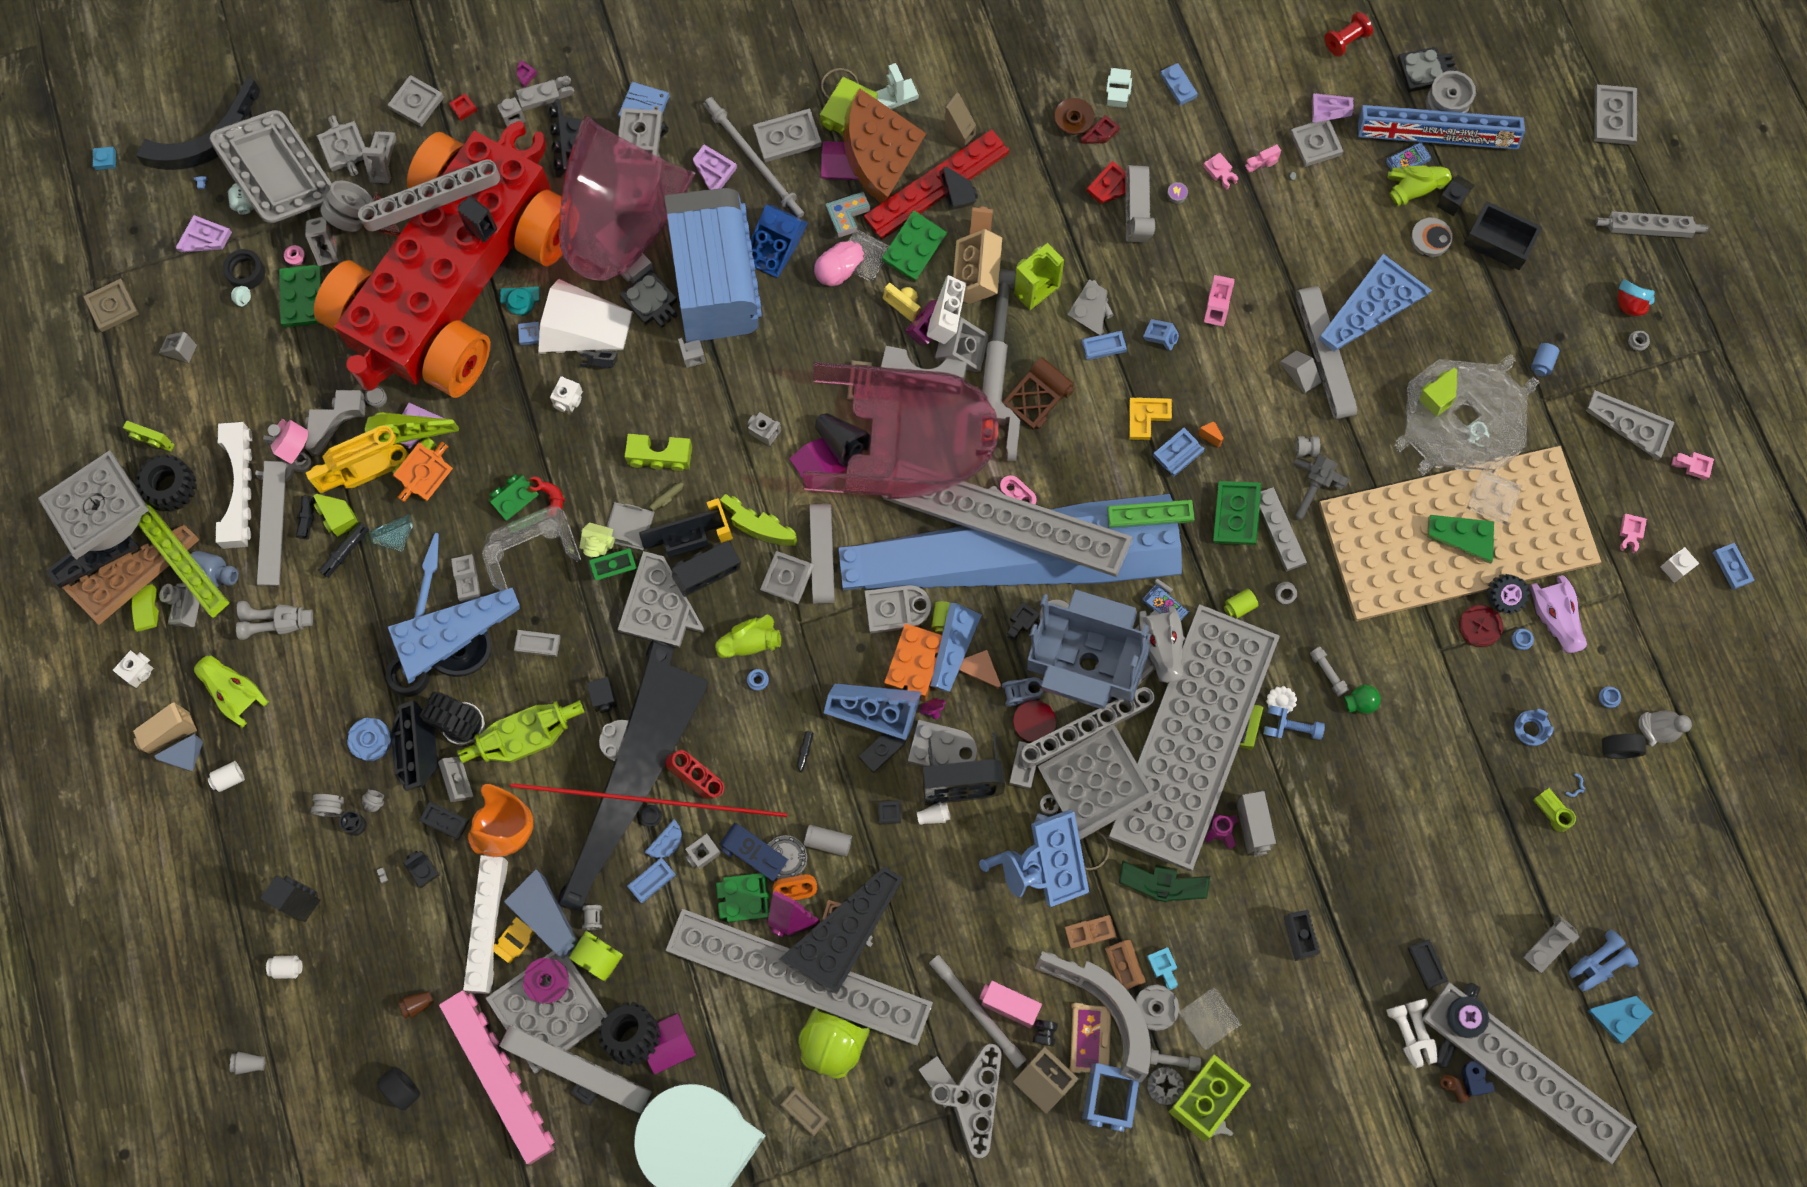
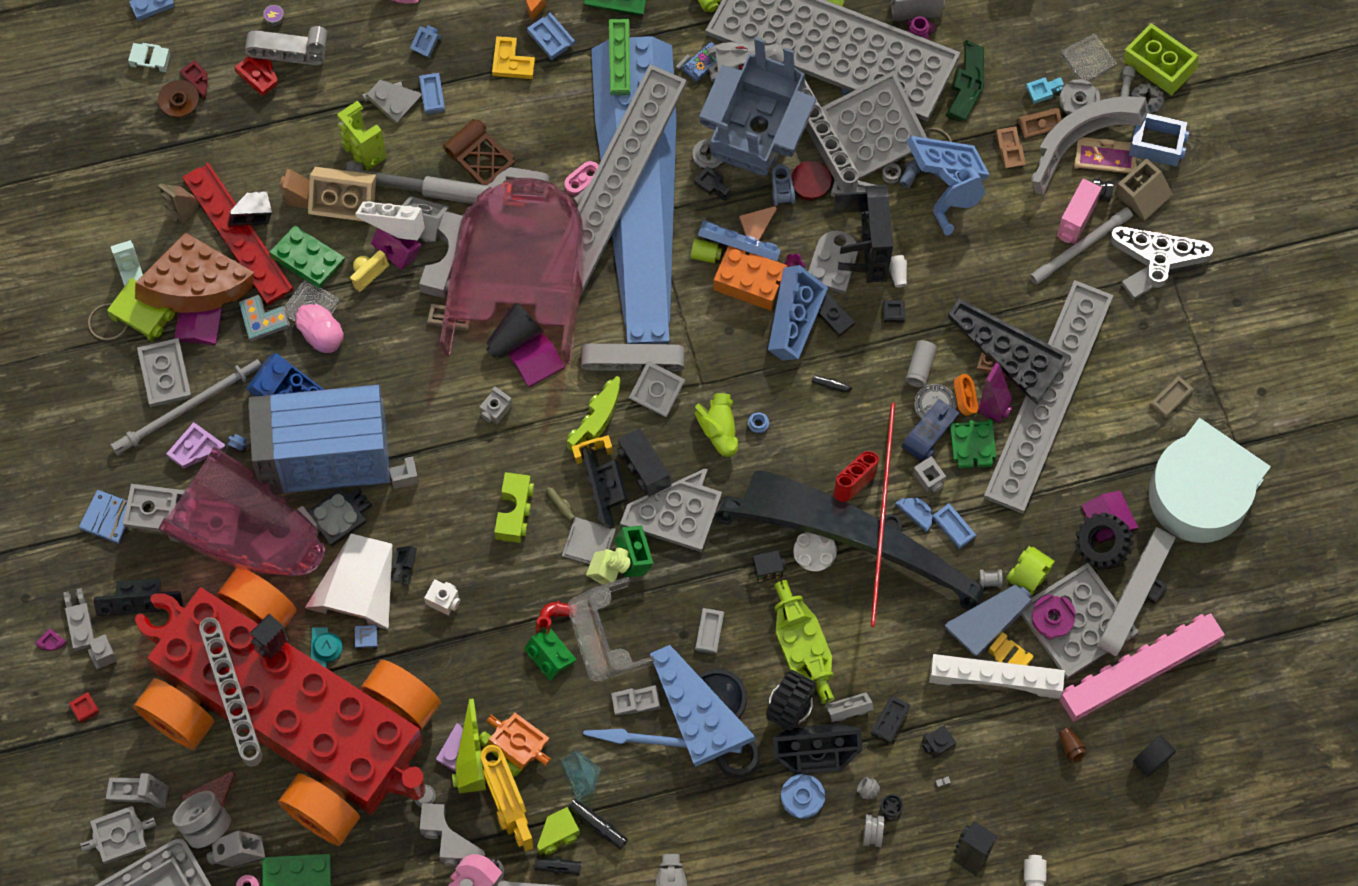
camera: 90 degrees left, 5 degrees down
light grey plate [388,75,444,127] -> none
orange piece [468,784,534,857] -> none
lime piece [799,1007,870,1079] -> none
light grey plate [865,585,931,634] -> none

